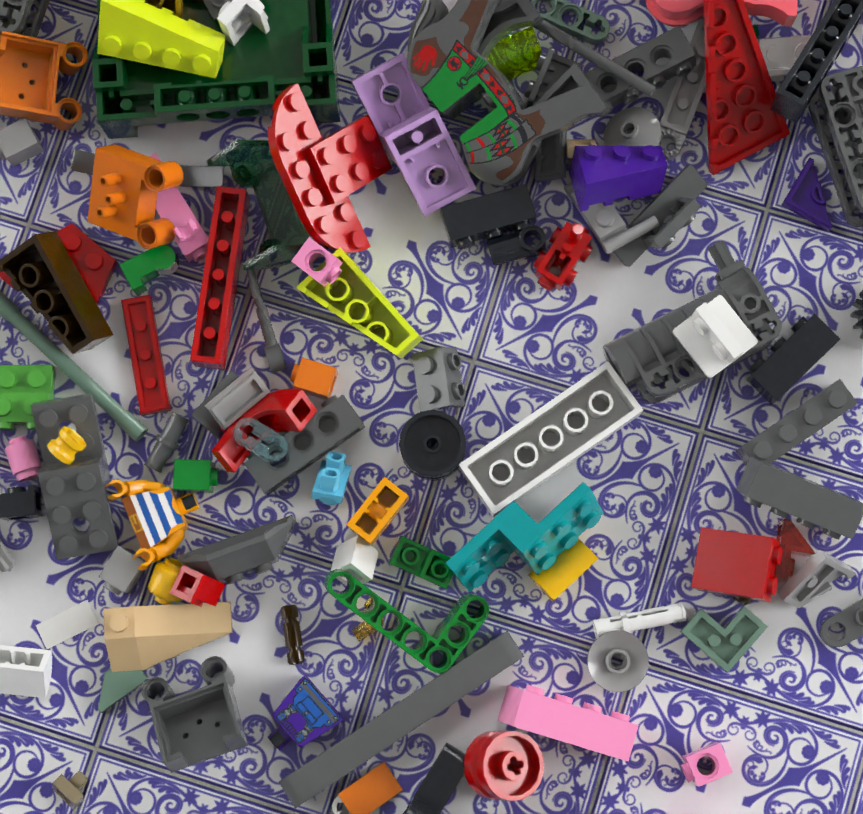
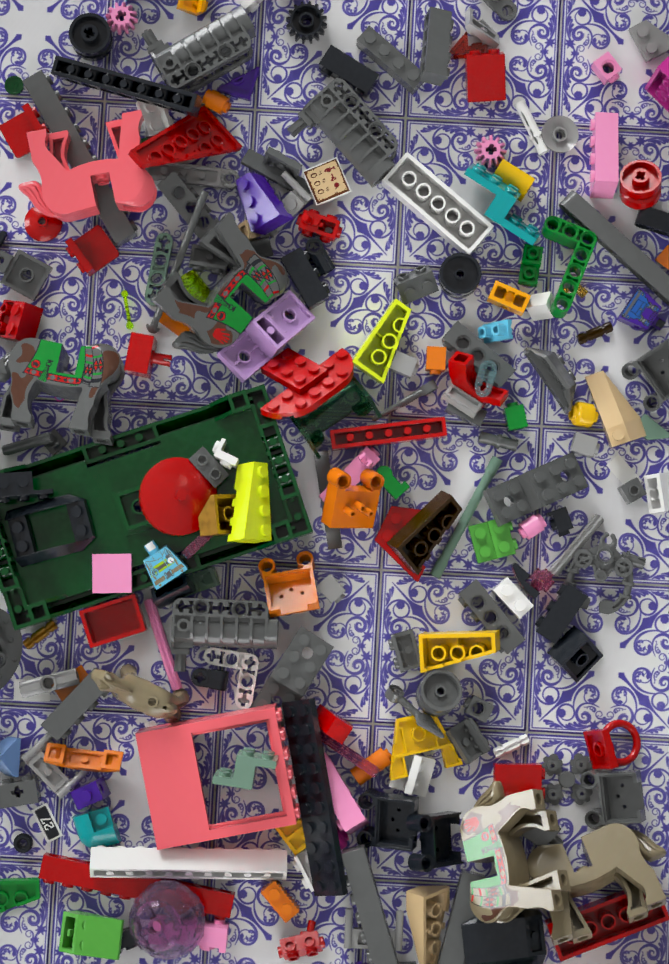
camera: 115 degrees left, 5 degrees up
yellow wheel [47,426,87,465] -> none
torso [105,479,199,571] -> none
red tile [121,294,171,416] -> none
red brick [170,565,226,607] -> none
bright pink brick [291,237,343,287] -> none
light grey dish [604,107,662,146] -> none
white bracket [673,295,758,379] -> none
sand green plate [680,606,768,673] -> none
none -> orange brick [202,89,231,115]
none -> piece [302,157,352,206]
none -> light grey brick [389,351,420,379]
none -> bright pink gear [474,135,507,168]
none -> dark grey brick [617,477,647,504]

